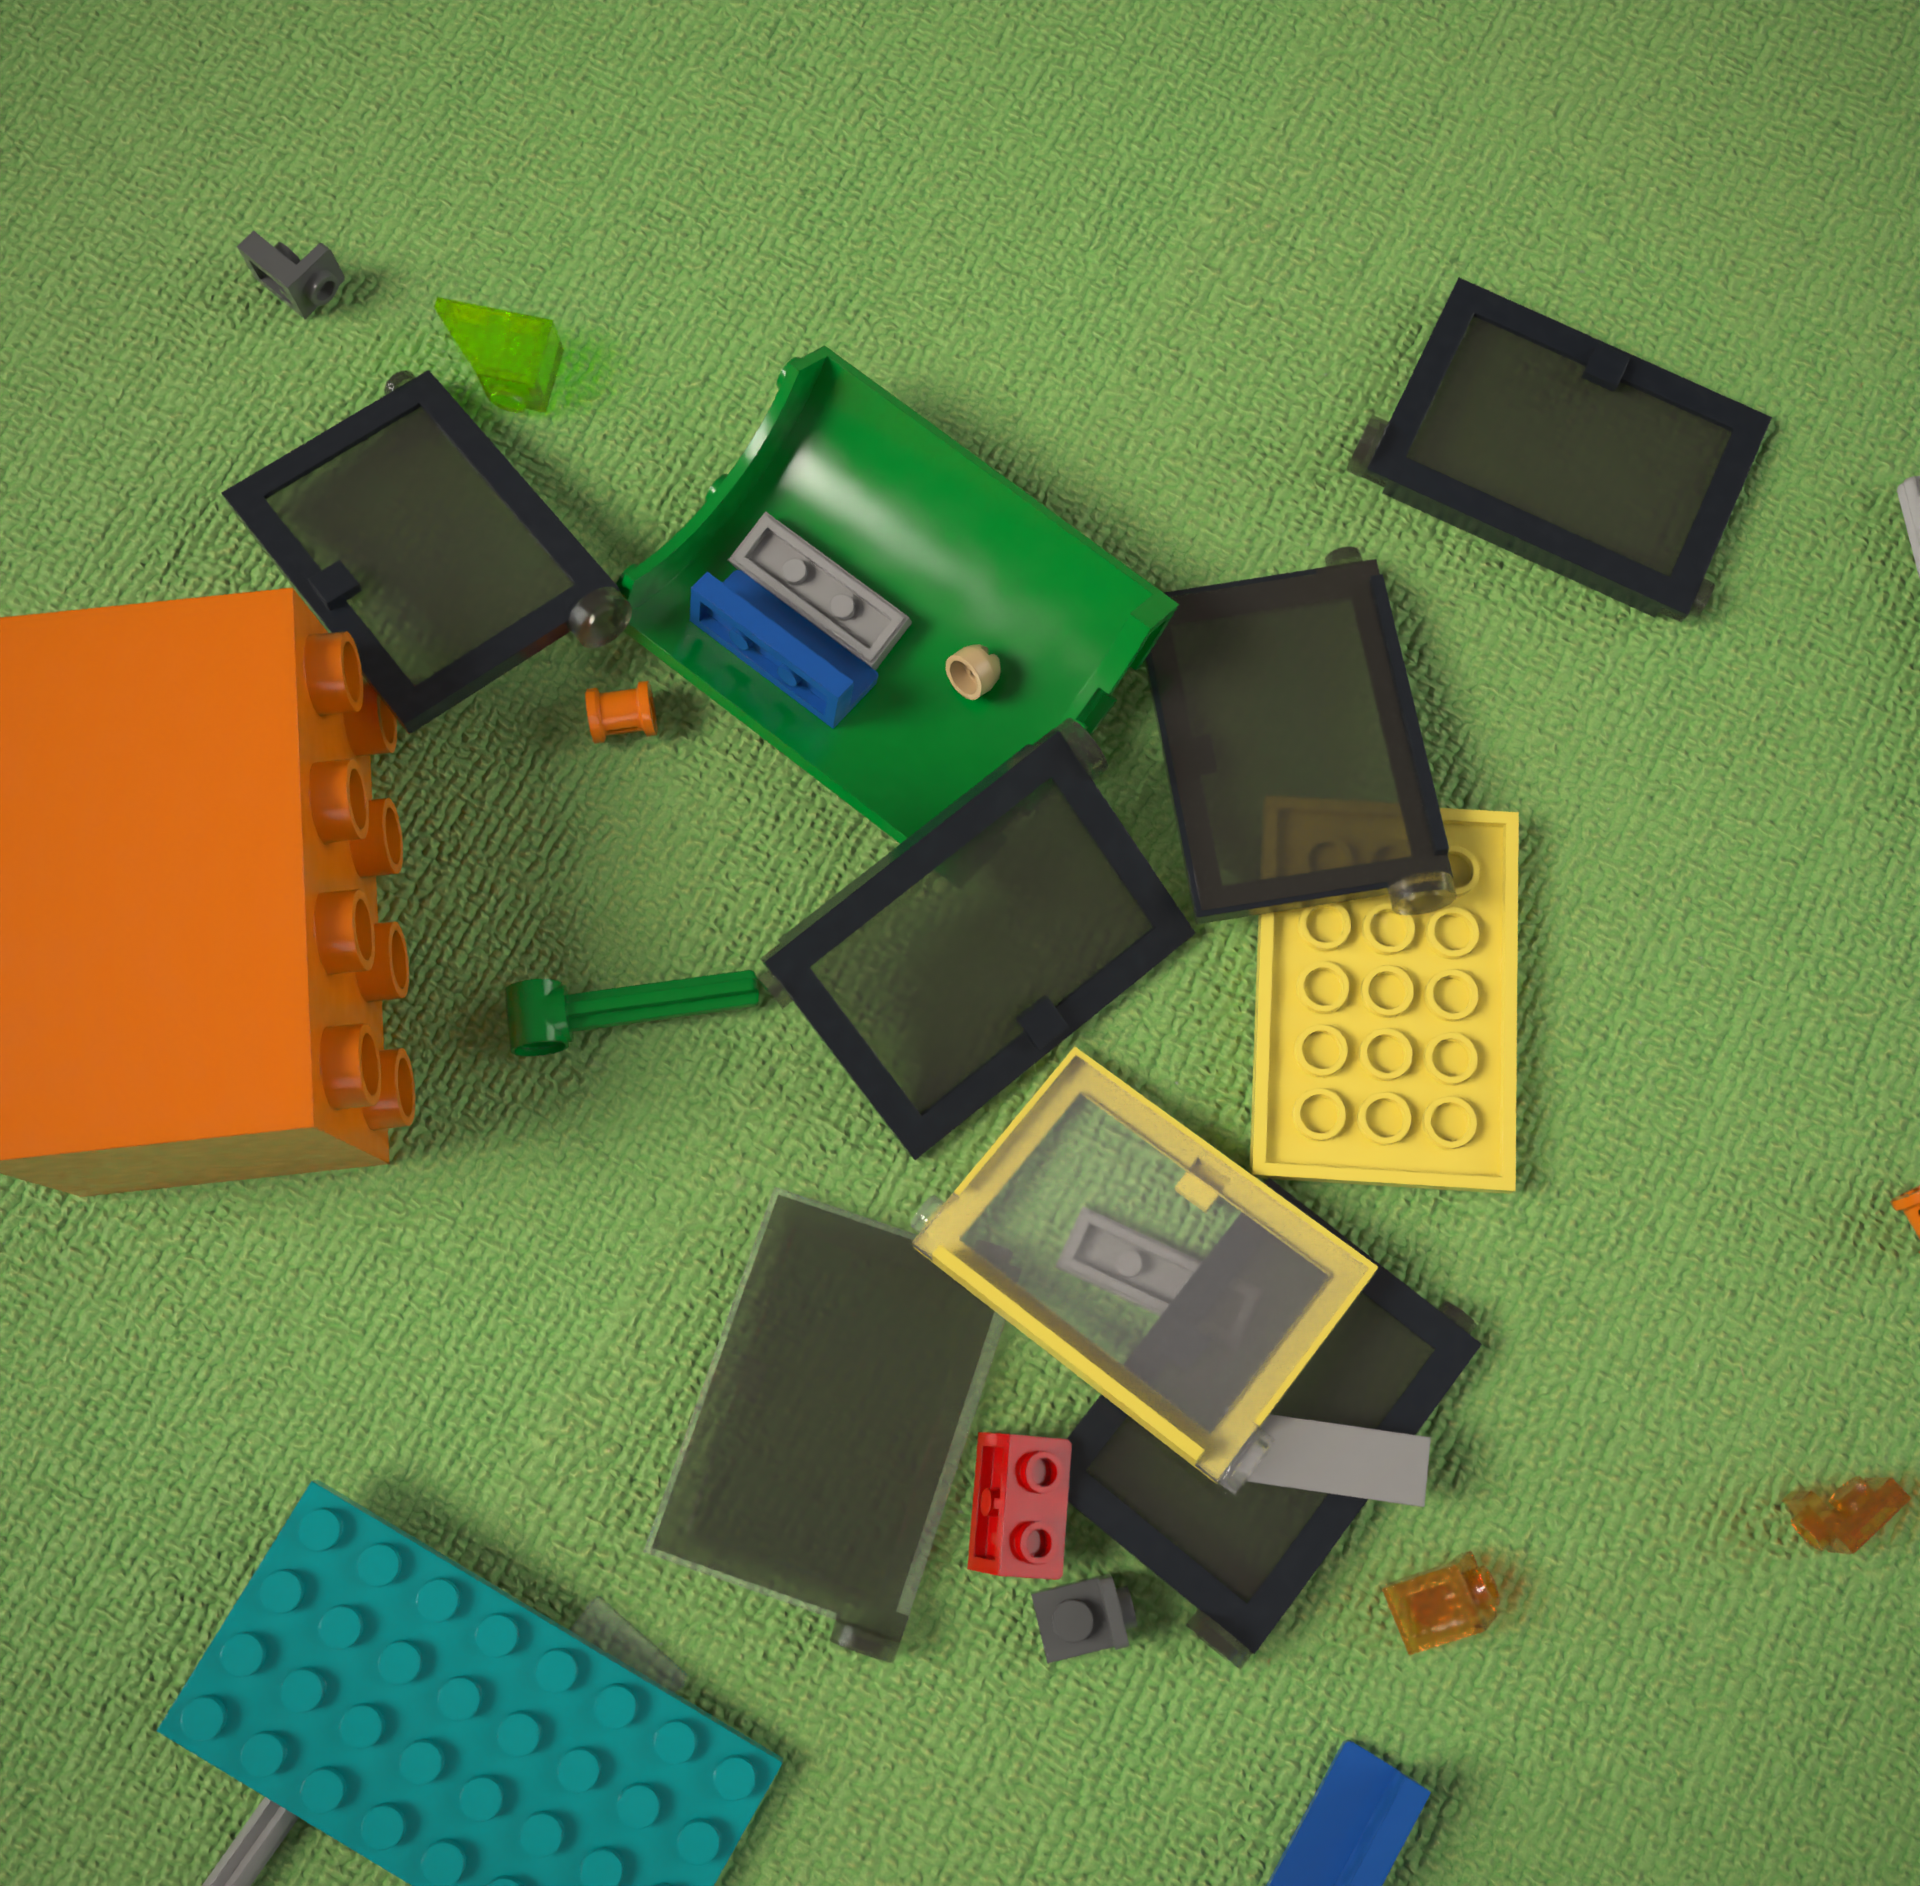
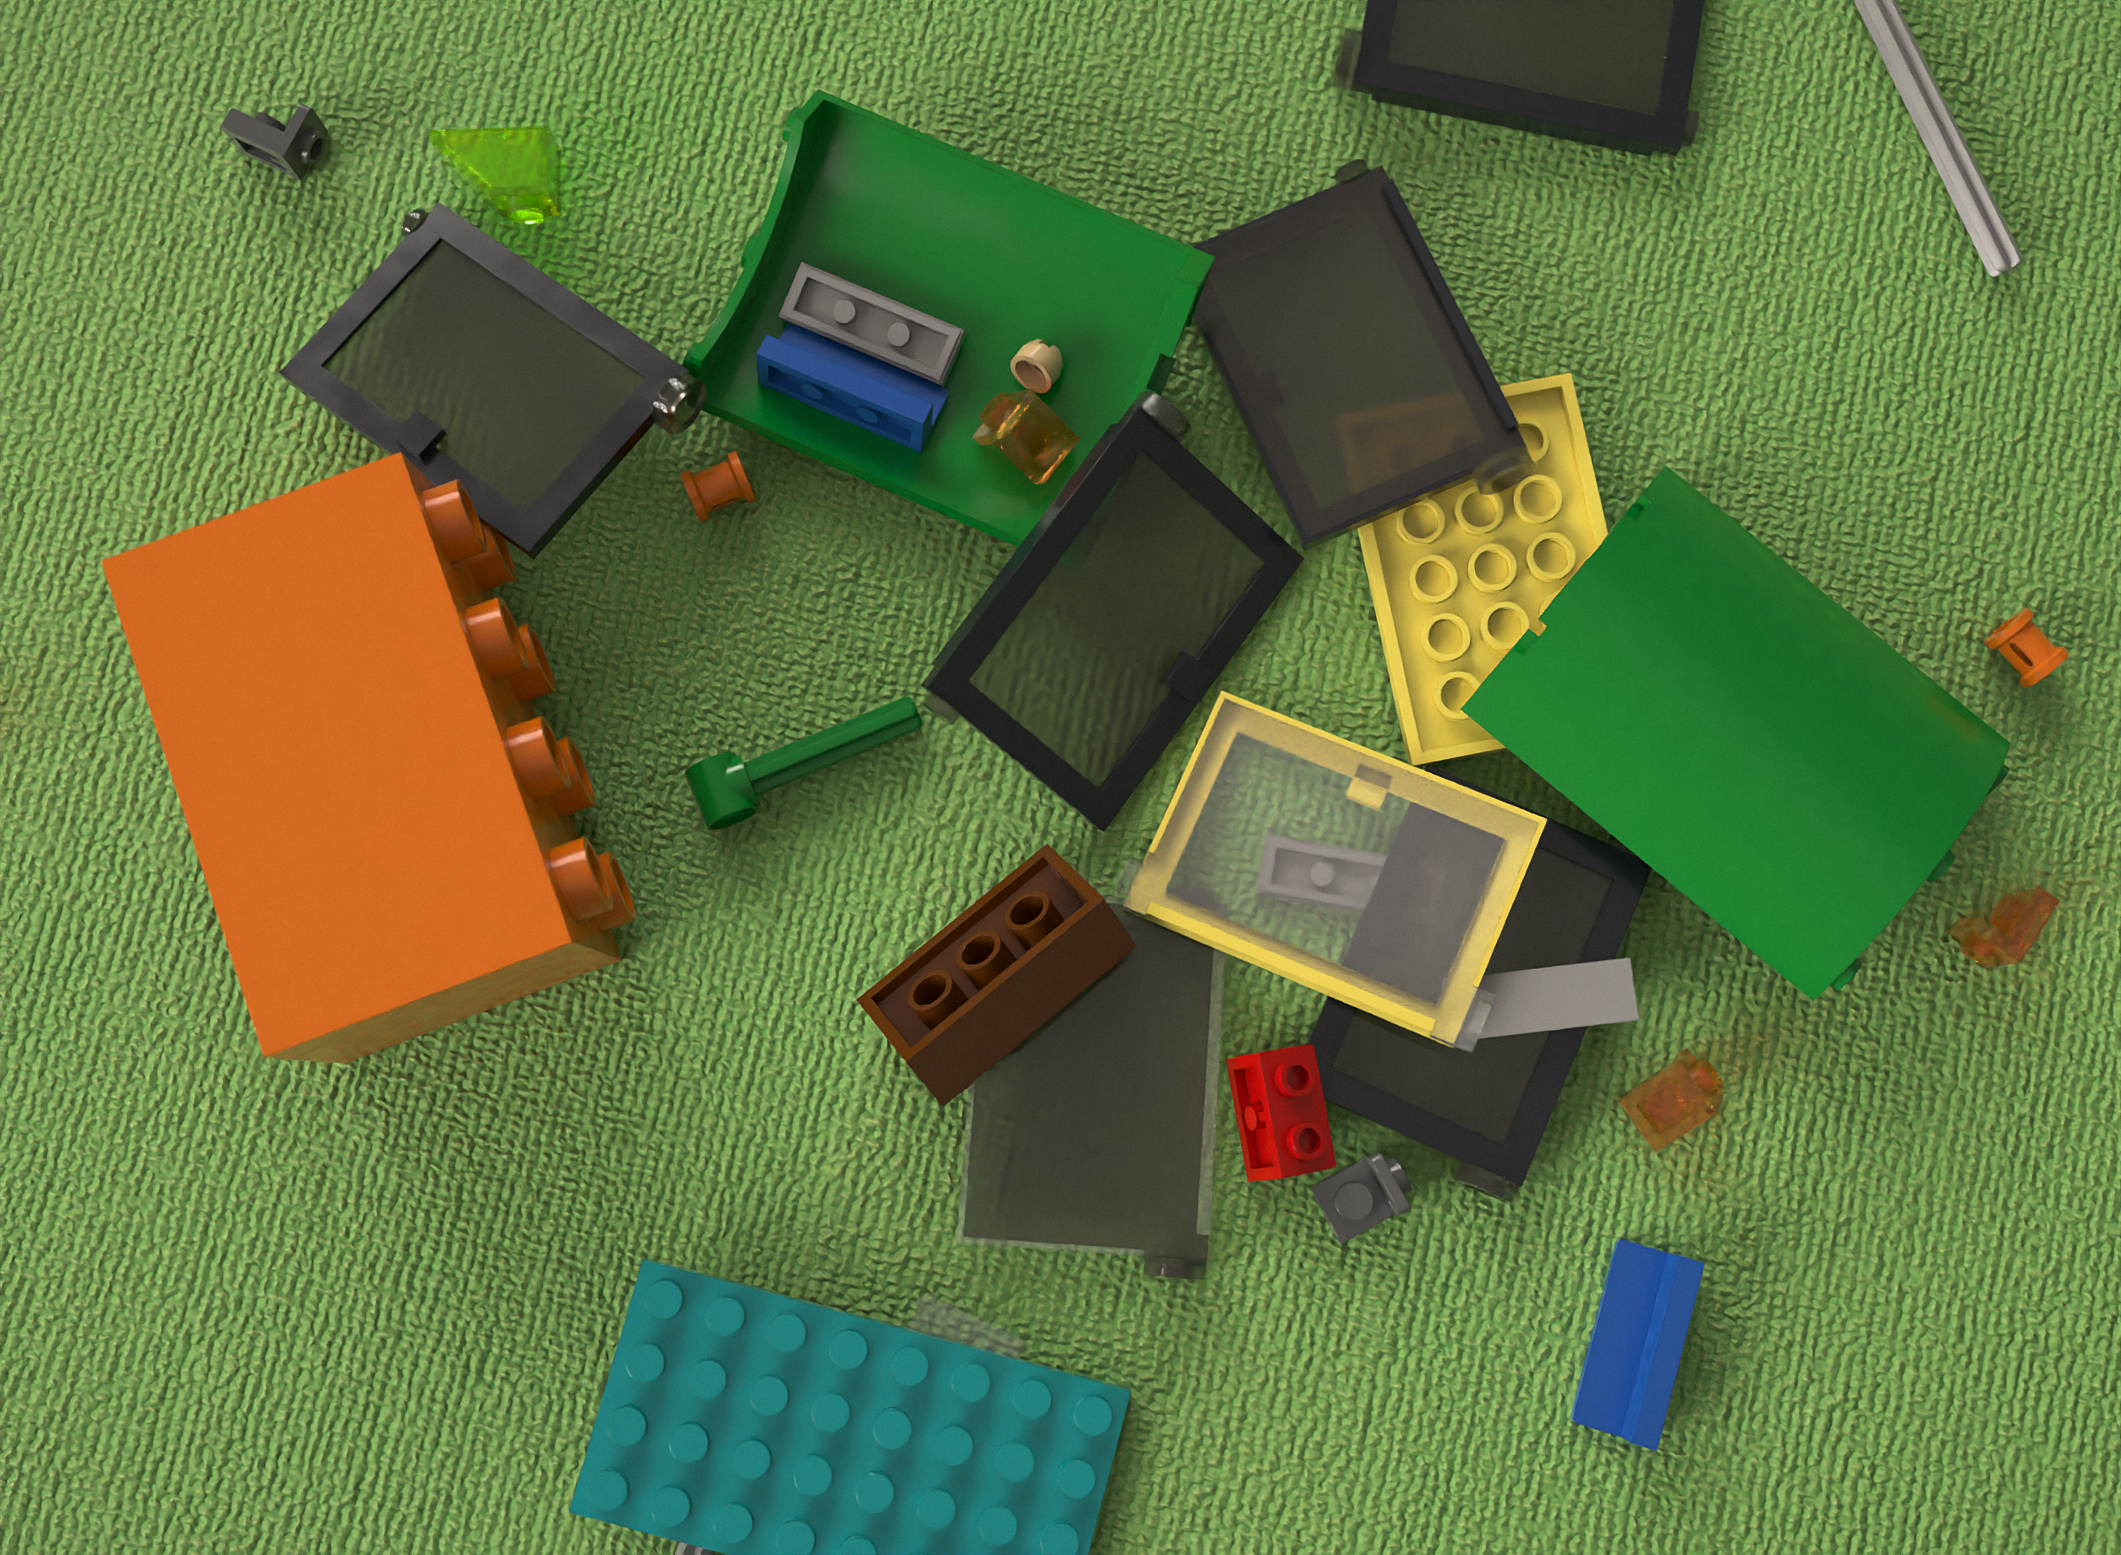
camera: 15 degrees left, 5 degrees up
none -> reddish brown slope [856,844,1137,1107]
none -> clear orange bracket [972,389,1080,484]
none -> green panel [1460,466,2010,1001]

